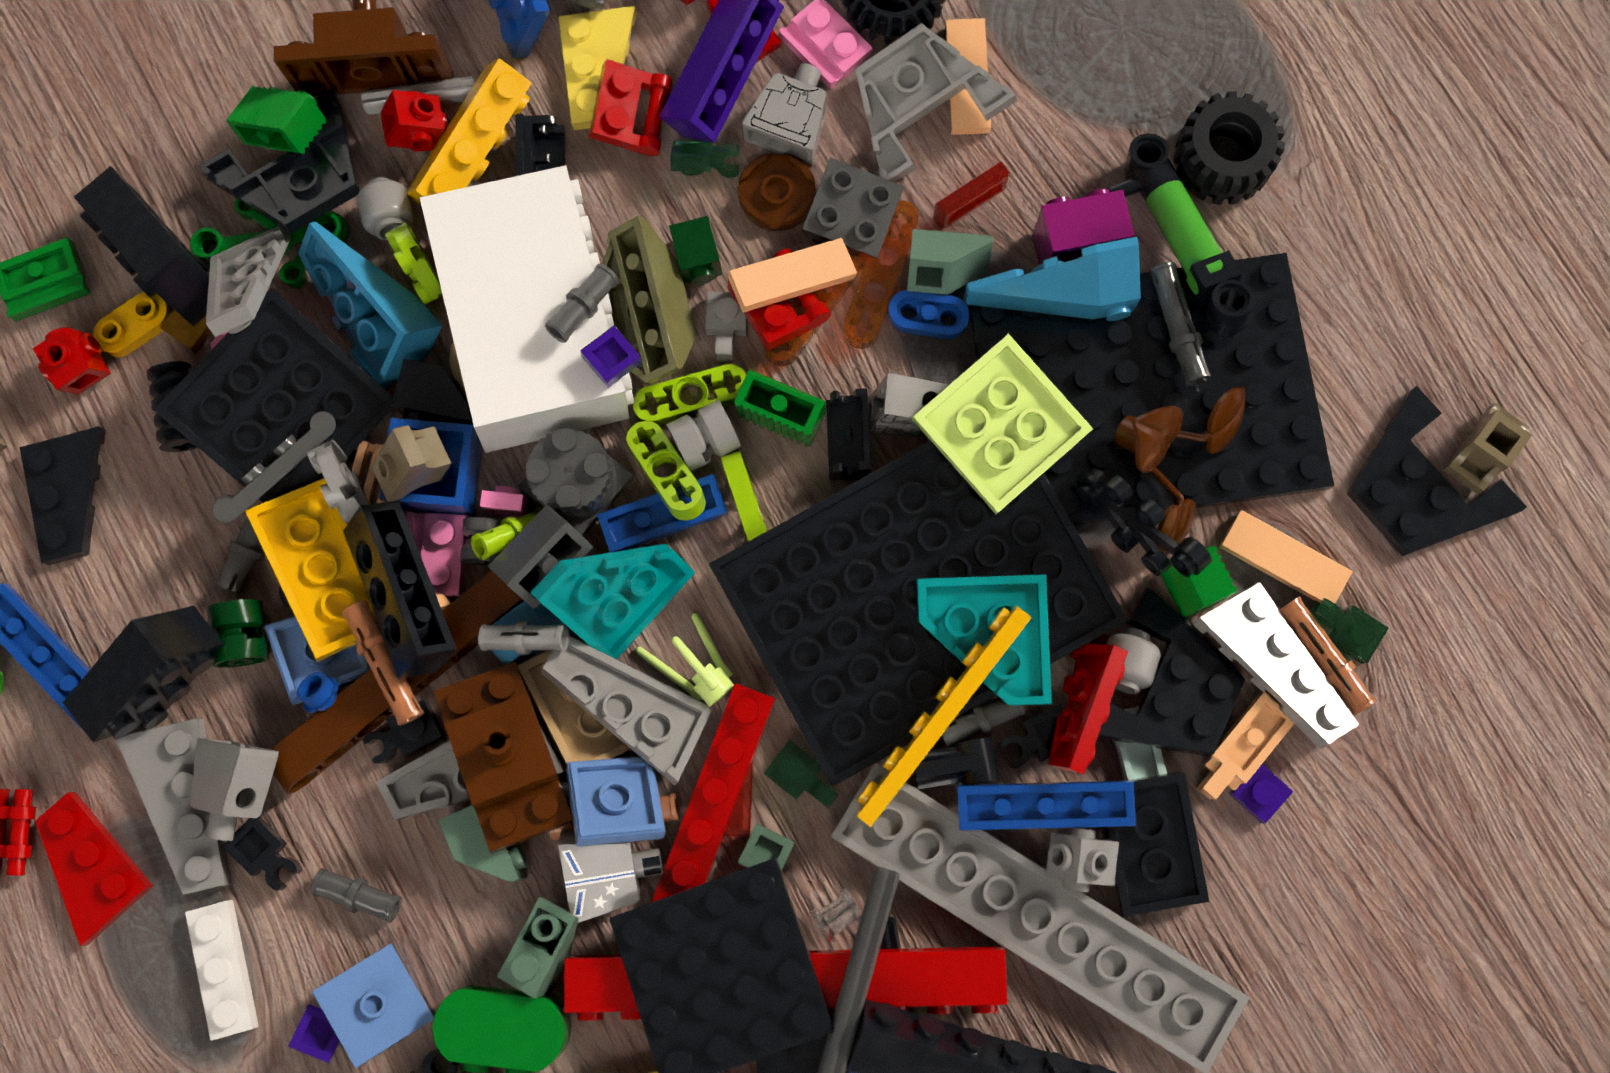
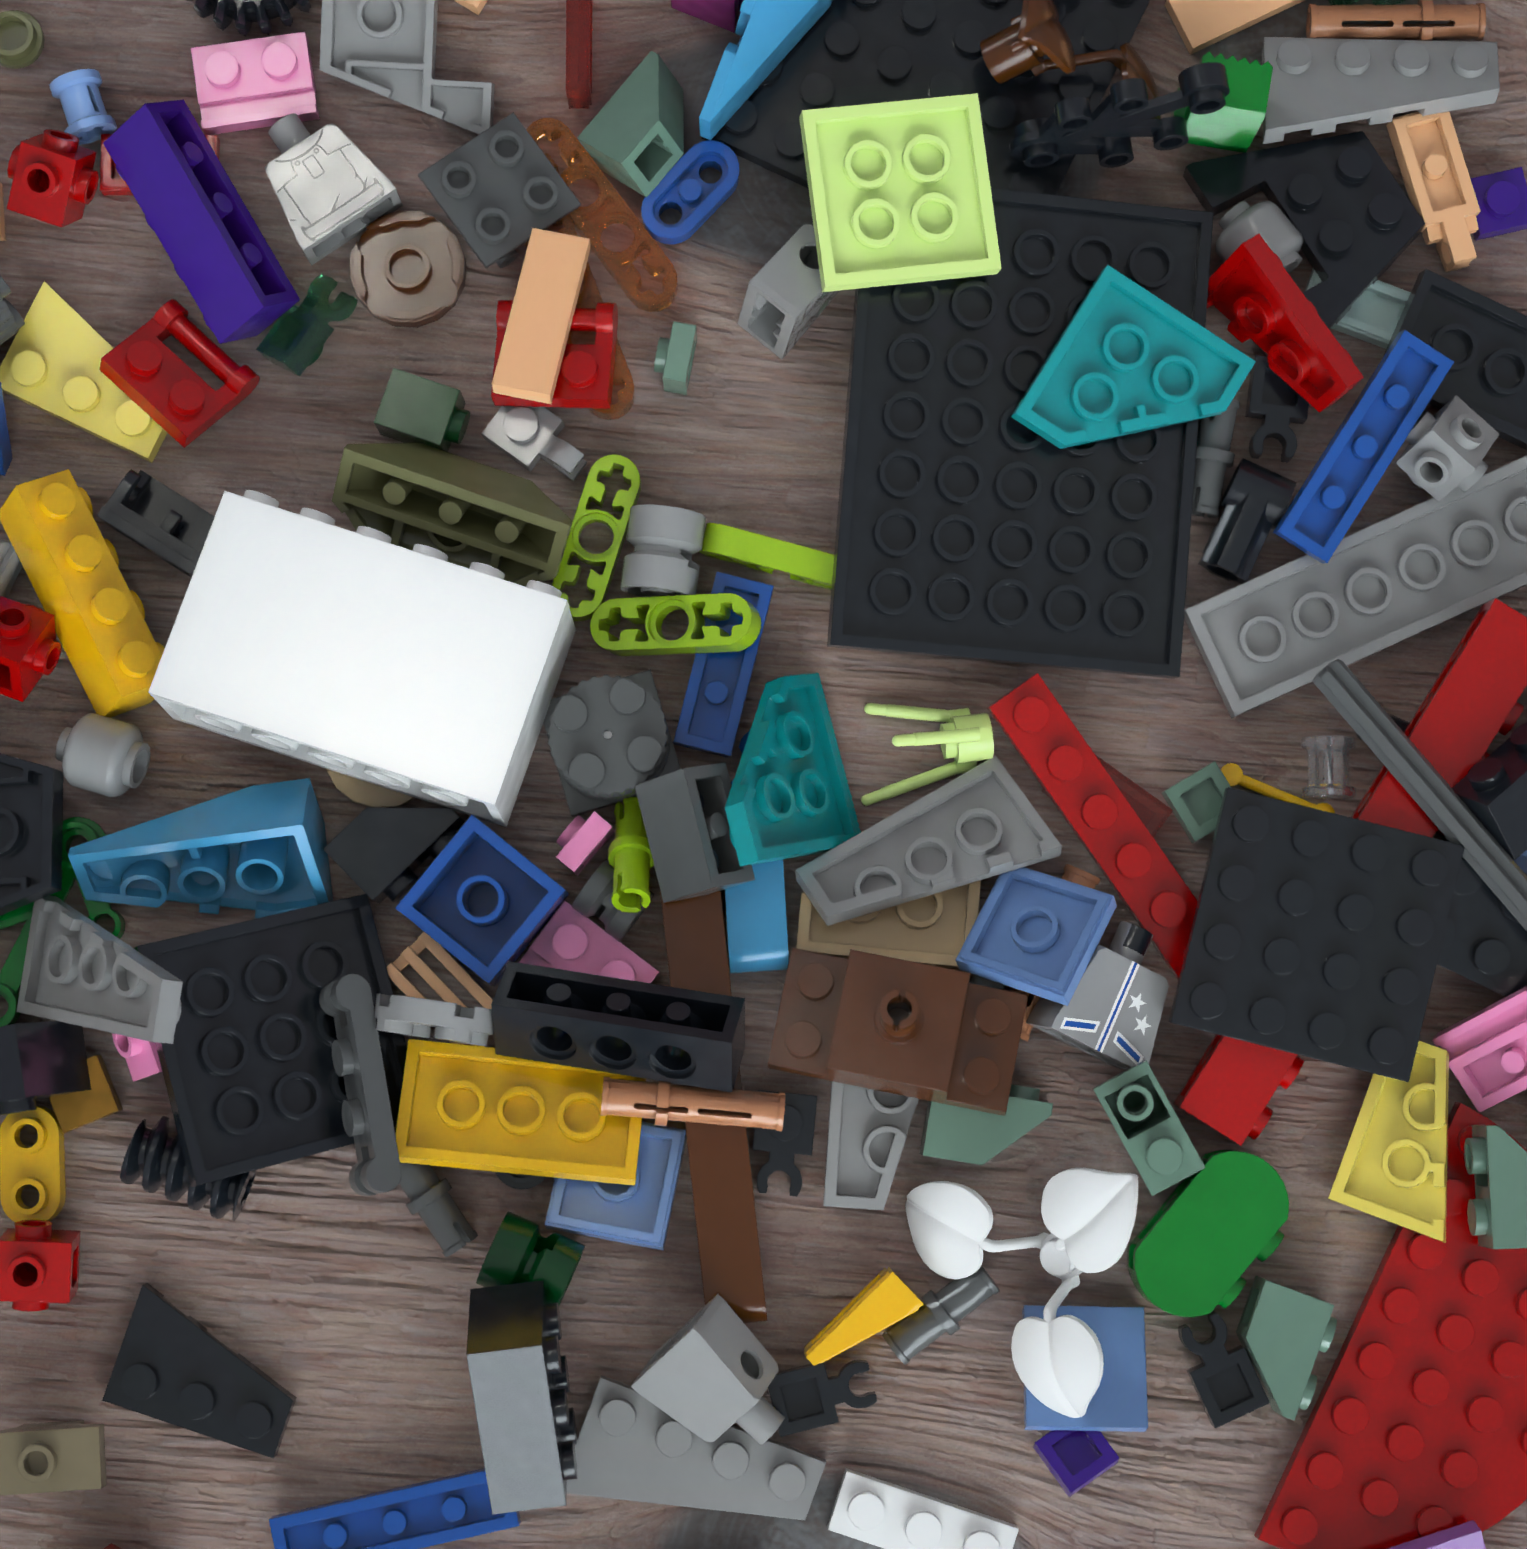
camera: 65 degrees left, 5 degrees up
blue plate [297,672,339,713] -> none
dark tan brick [371,425,451,503] -> none
lime plate [385,222,443,305] -> none
light grey pin [478,621,569,655] -> none
dark grey pin [545,264,619,343] -> none
dark purple plate [580,326,641,388] -> none
green brick [734,370,826,447] -> none
clear green plate [763,740,839,809] -> none
black hinge [826,388,871,481] -> none
yellow plate [856,604,1032,827] -> none
none -> sand green plate [654,321,697,395]
none -> yellow slope [804,1267,924,1366]
none -> white plant [905,1168,1138,1418]
none -> yellow hinge [1220,763,1335,814]

